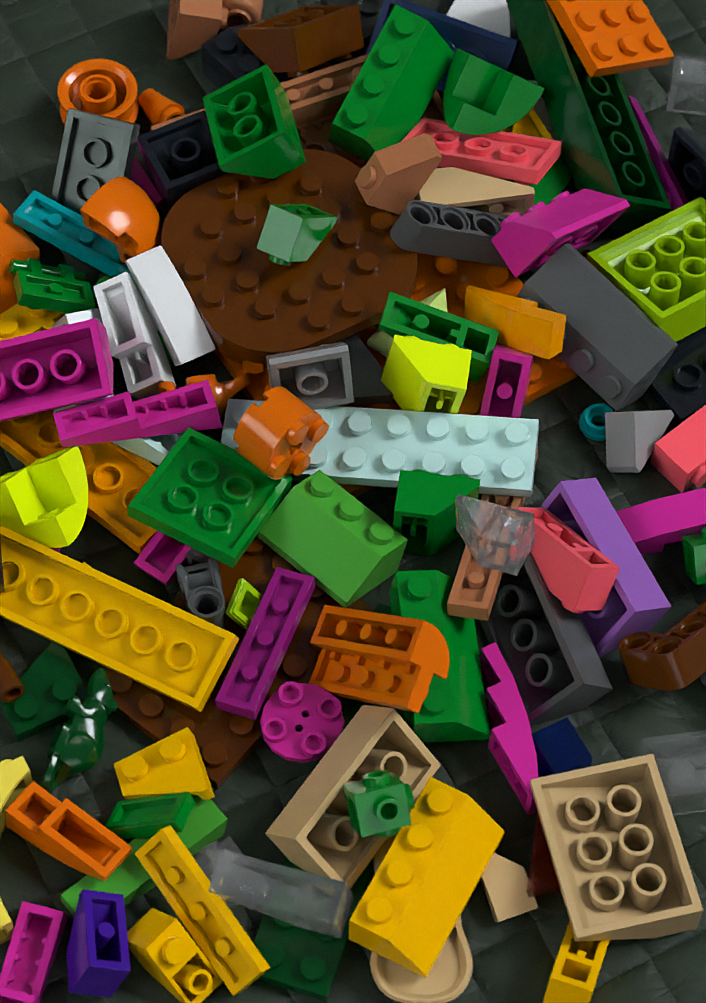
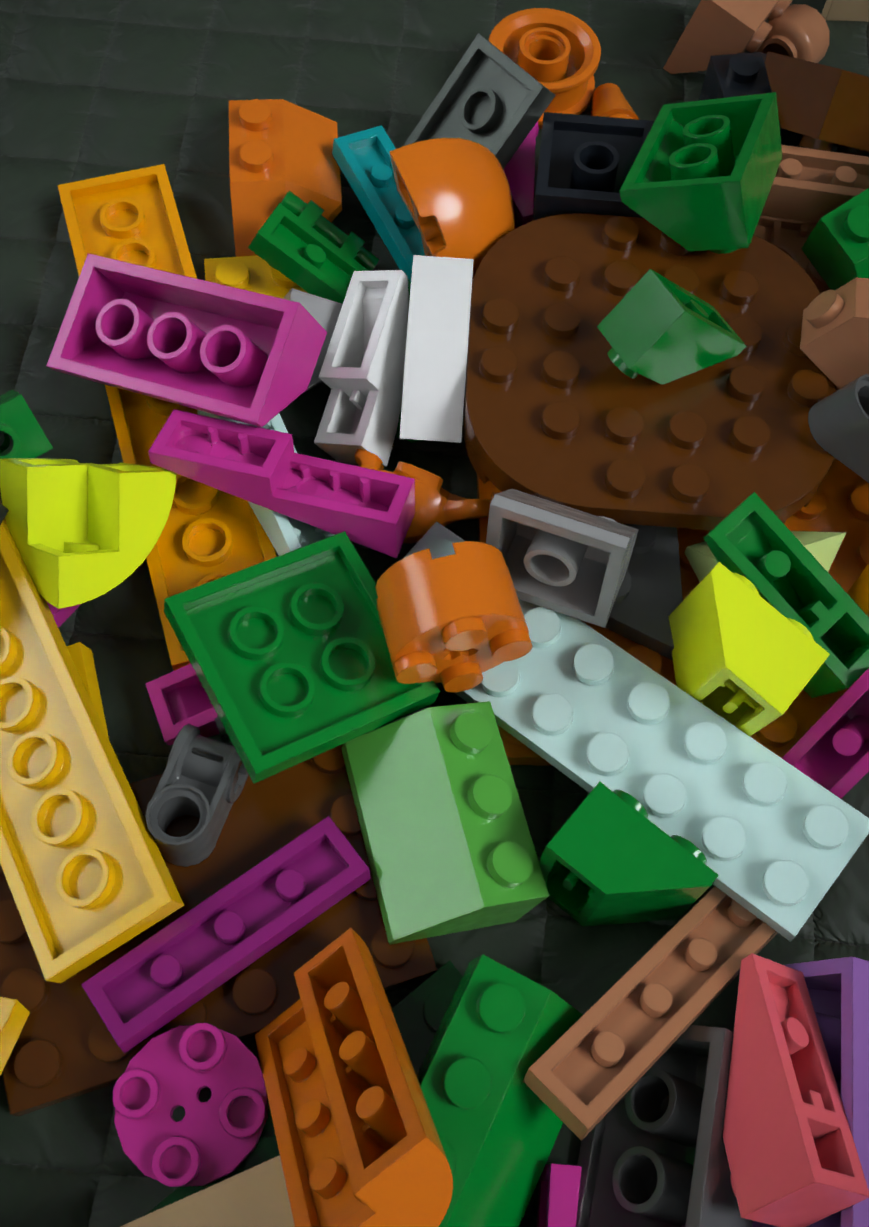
camera: 30 degrees right, 5 degrees up
lime slope [225,578,263,631] -> none
clear slope [455,494,535,576] -> none

